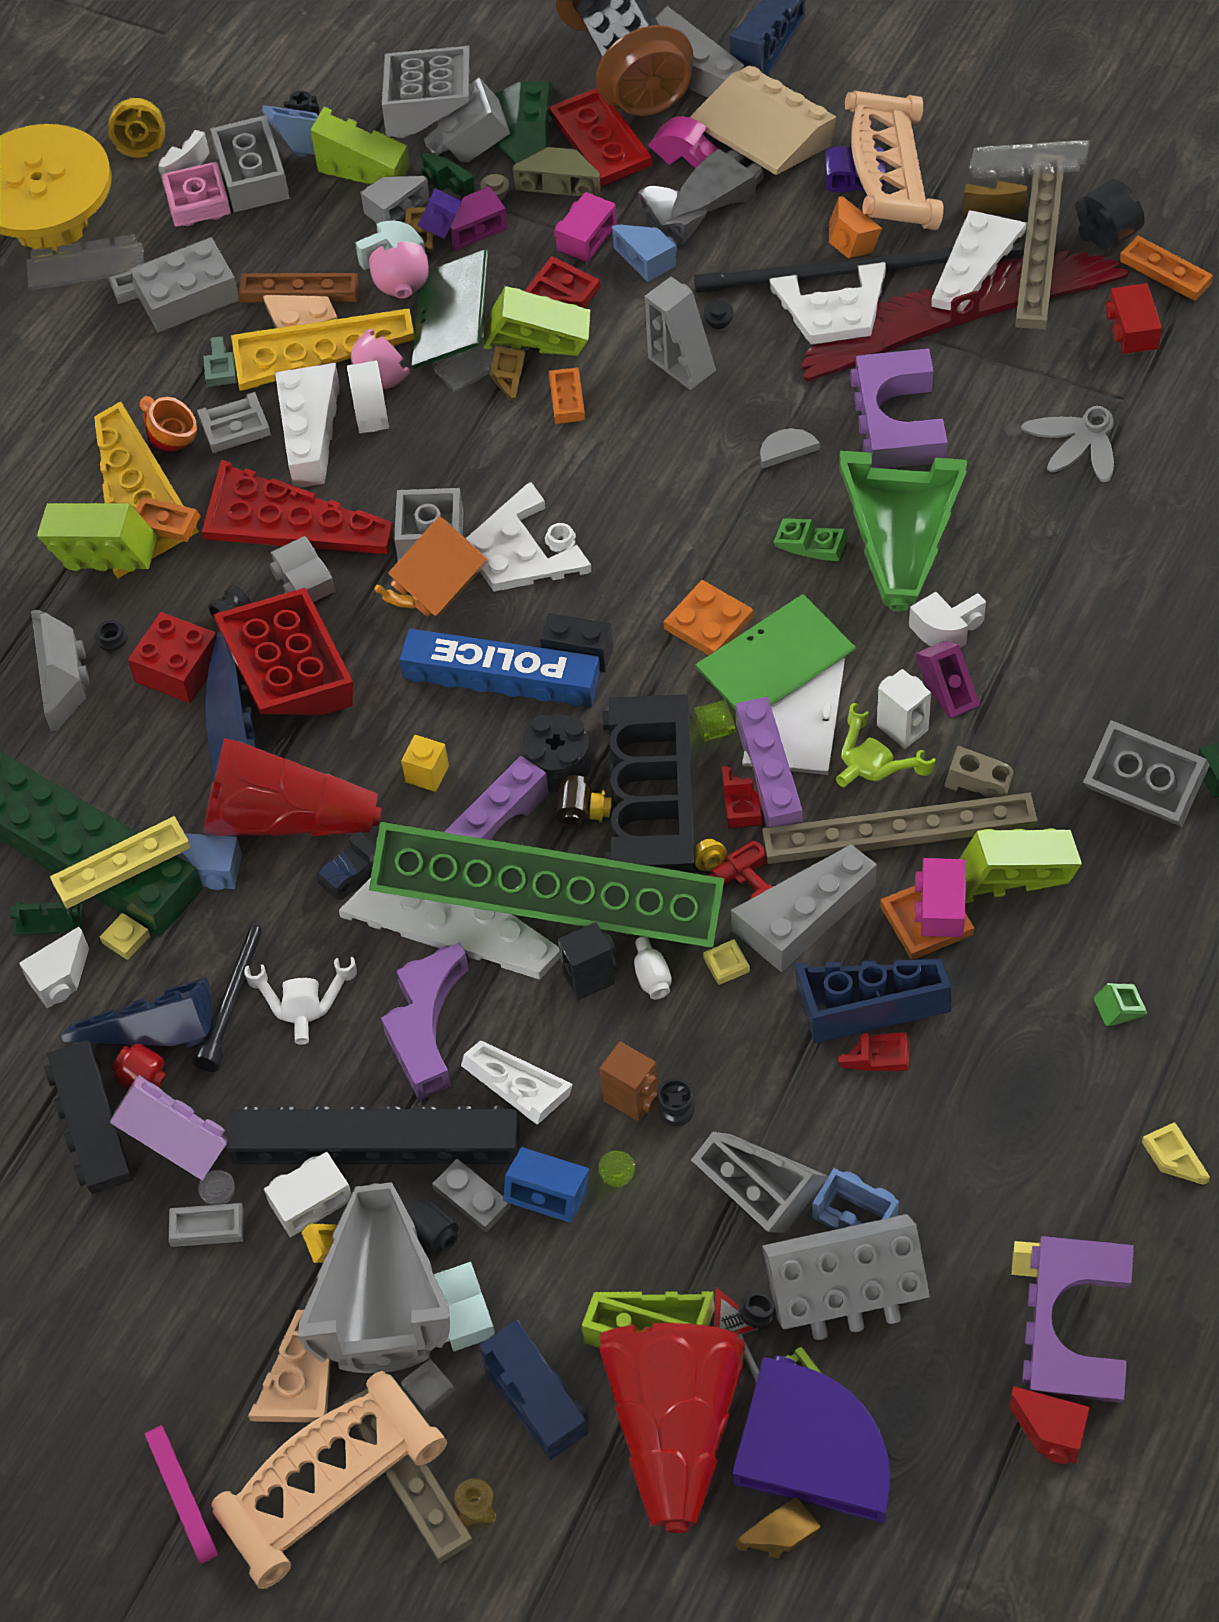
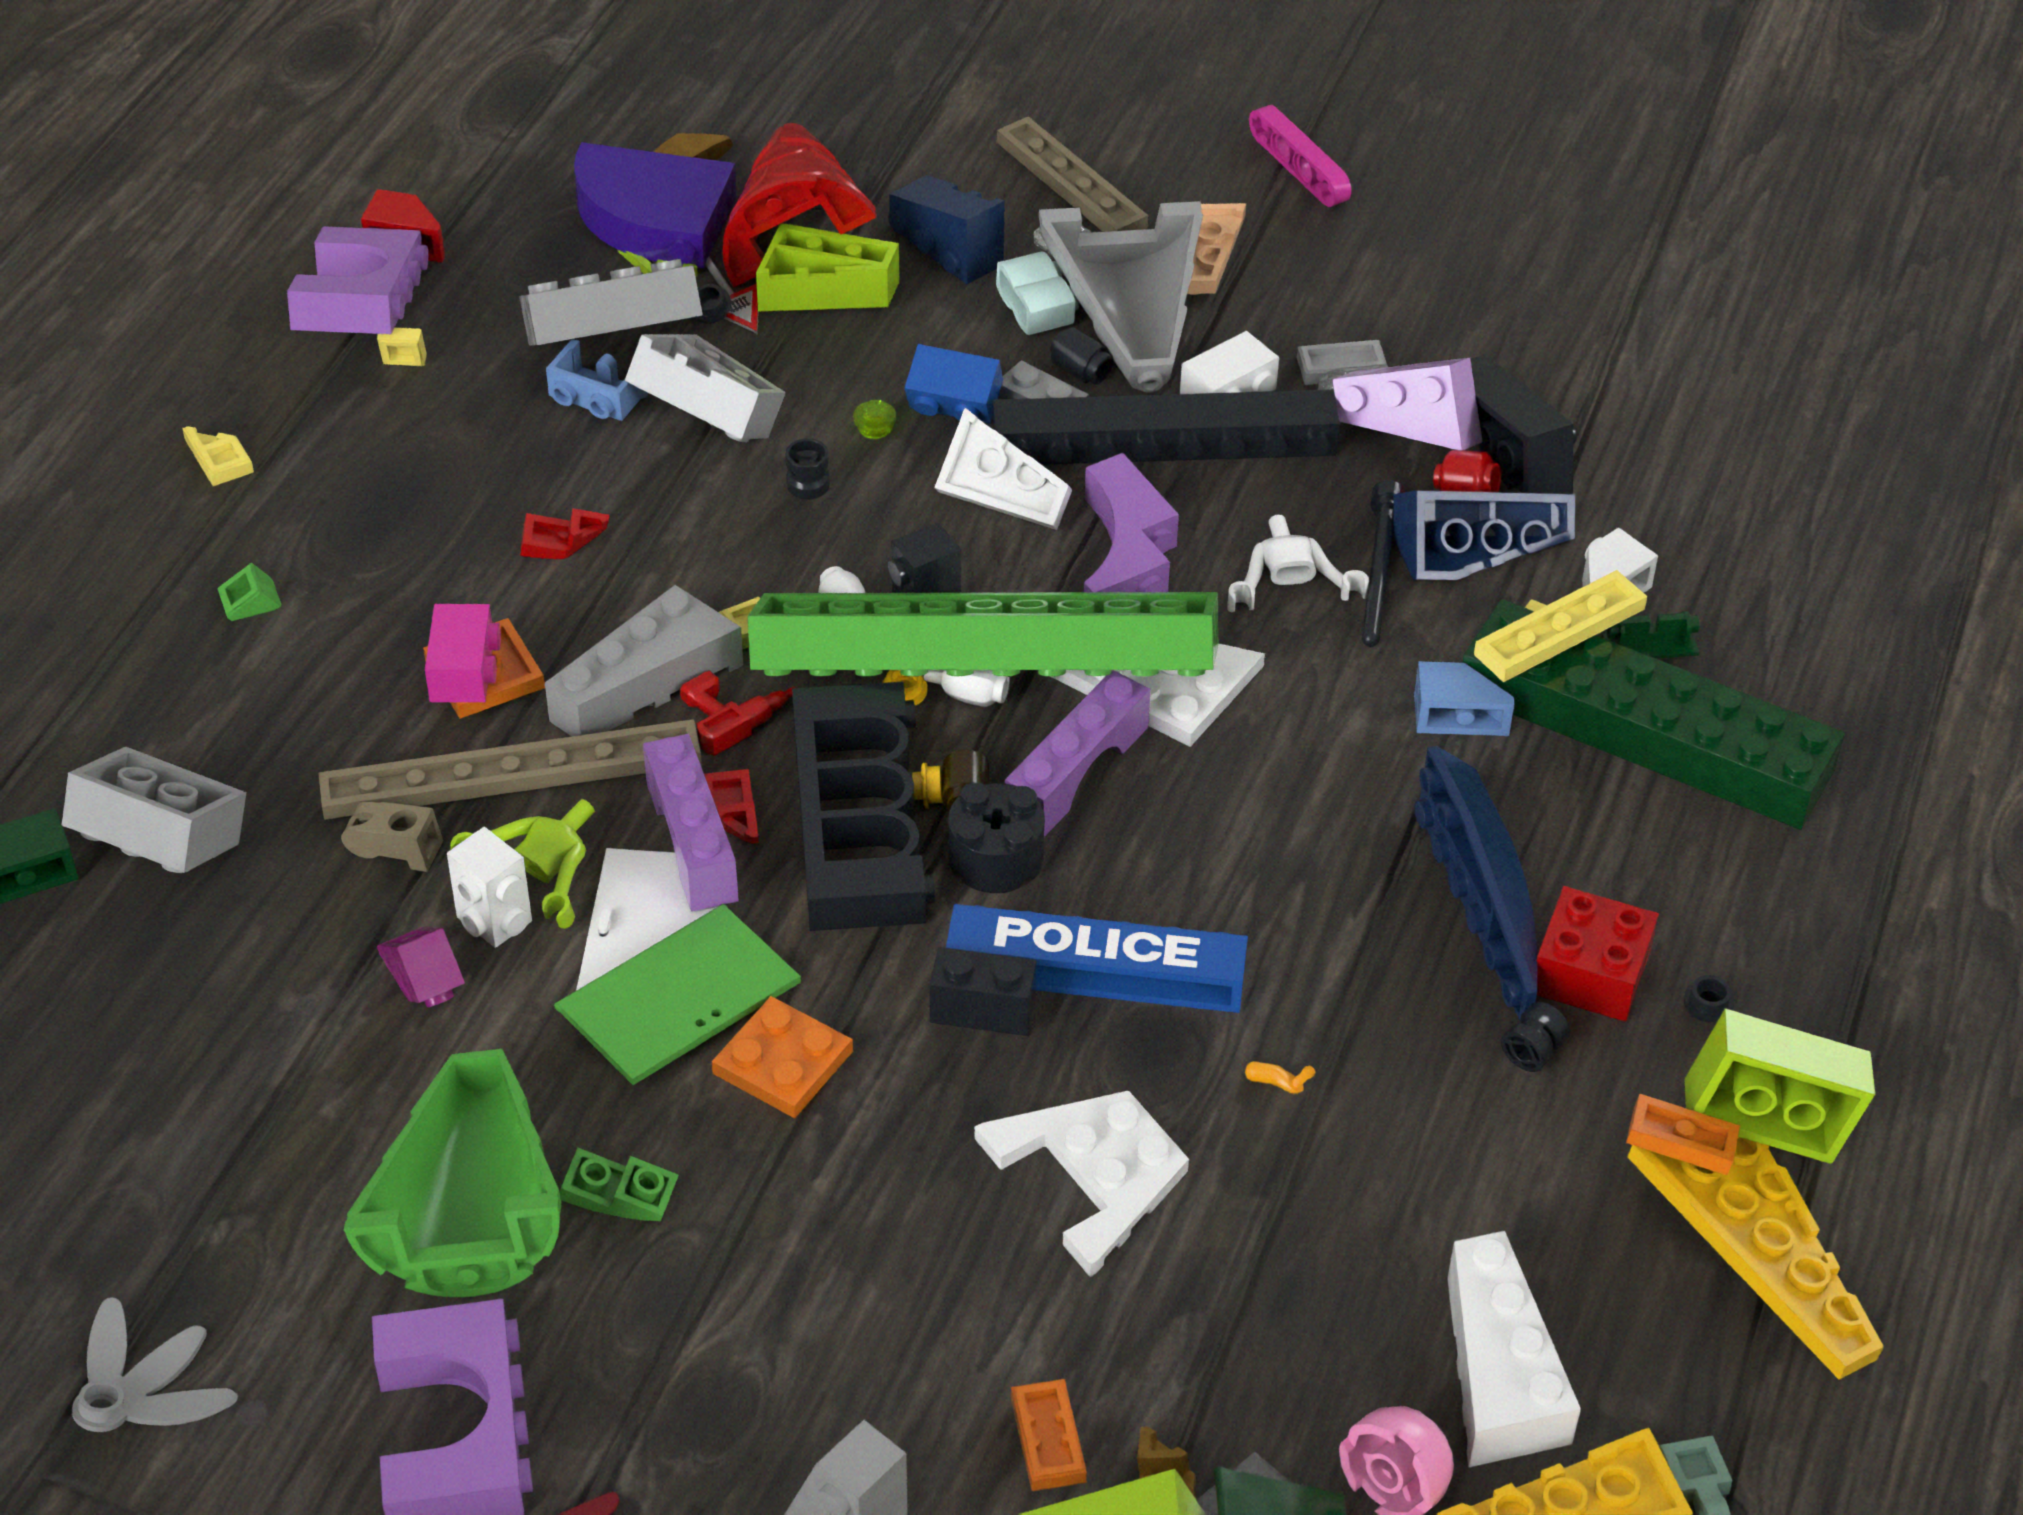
camera: 170 degrees right, 10 degrees down
light grey wedge [31,610,90,732] -> none
orange piece [140,396,197,452] -> none
light grey plate [197,392,271,453] -> none
red wing [202,459,393,554] -> none
red cone [202,738,382,836] -> none
light nougat piece [211,1371,447,1589] -> none
red slope [214,588,353,715] -> none
light grey brick [269,536,336,602] -> none
yellow plate [301,1224,337,1263] -> none
black leg [317,831,376,900] -> none
white brick [347,361,389,434] -> none
orange brick [388,516,490,617] -> none
light grey brick [394,488,463,561] -> none
yellow brick [401,735,449,792] -> none
clear yellow brick [454,1478,496,1527] -> none
white plate [545,523,576,552] -> none
dark orange brick [600,1041,659,1122] -> none
clear neon green plate [694,700,735,741] -> none
yellow plate [694,839,727,871] -> none
light grey tile [760,428,820,469] -> none
dark blue wedge [795,959,951,1043] -> none
white brick [909,592,986,647] -> none
lime wedge [959,828,1082,903] -> none

